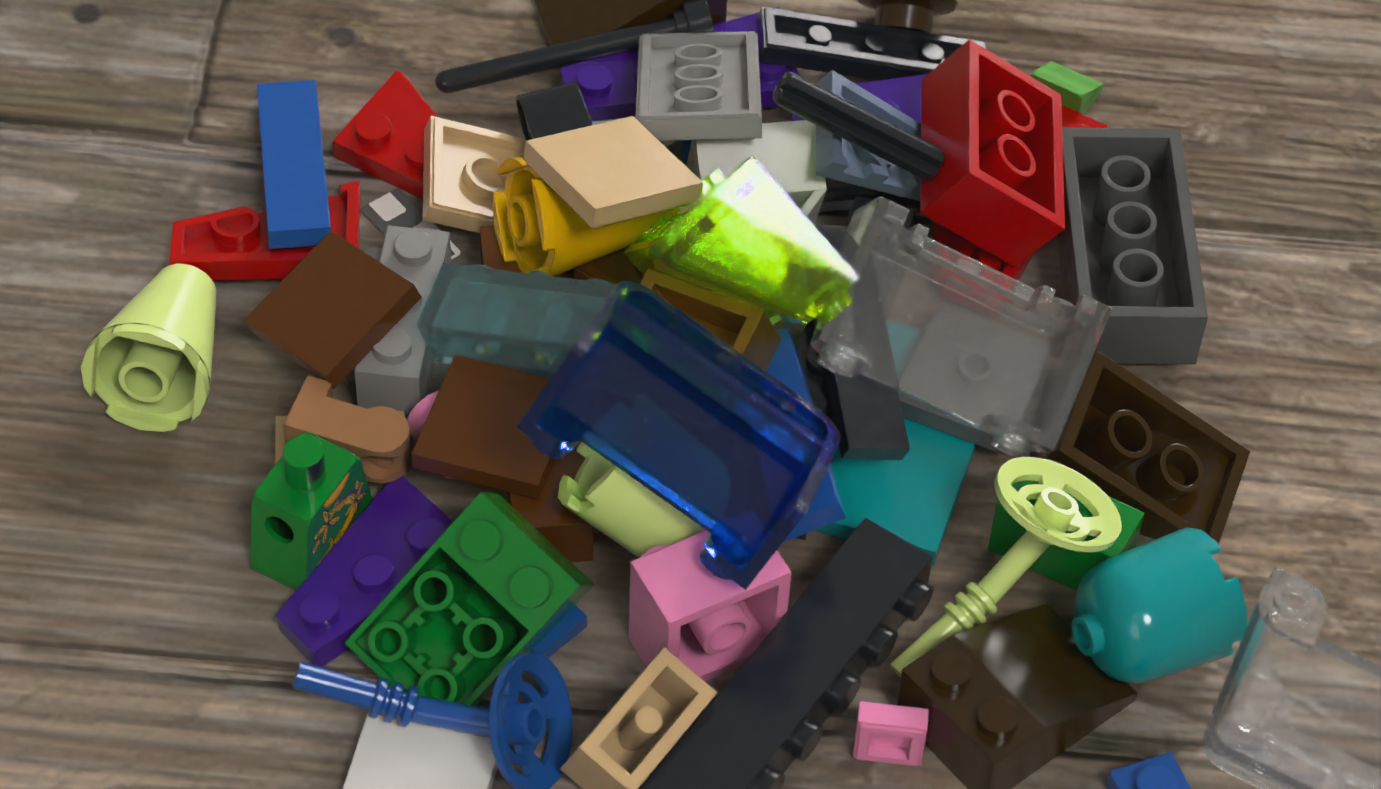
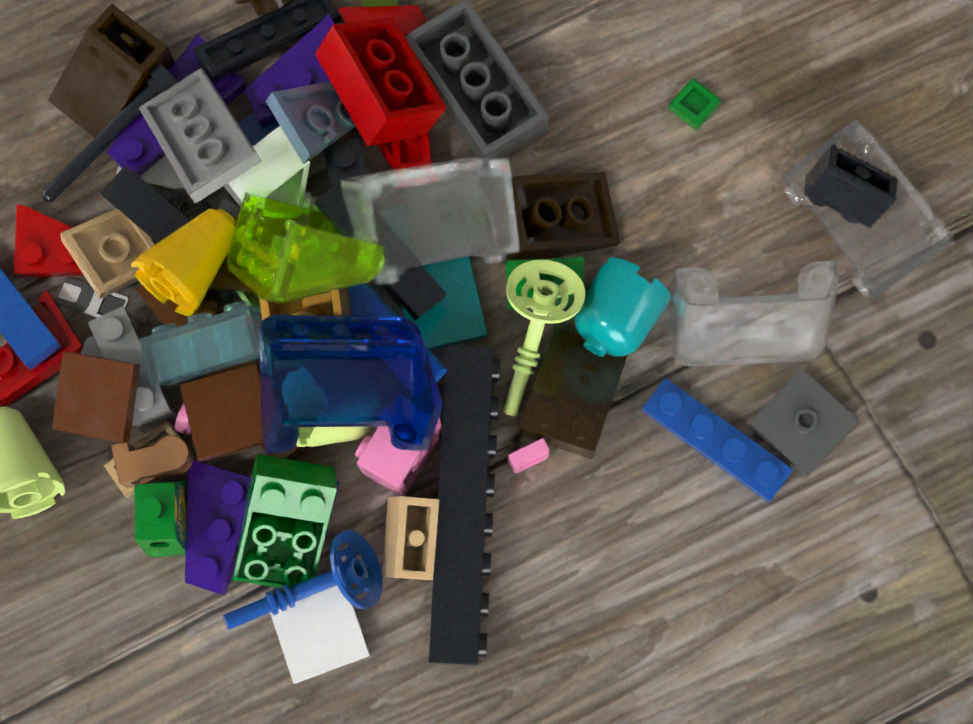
camera: 25 degrees left, 25 degrees up
tan tile [523,116,703,228] -> none
black axle [772,72,945,181] -> none

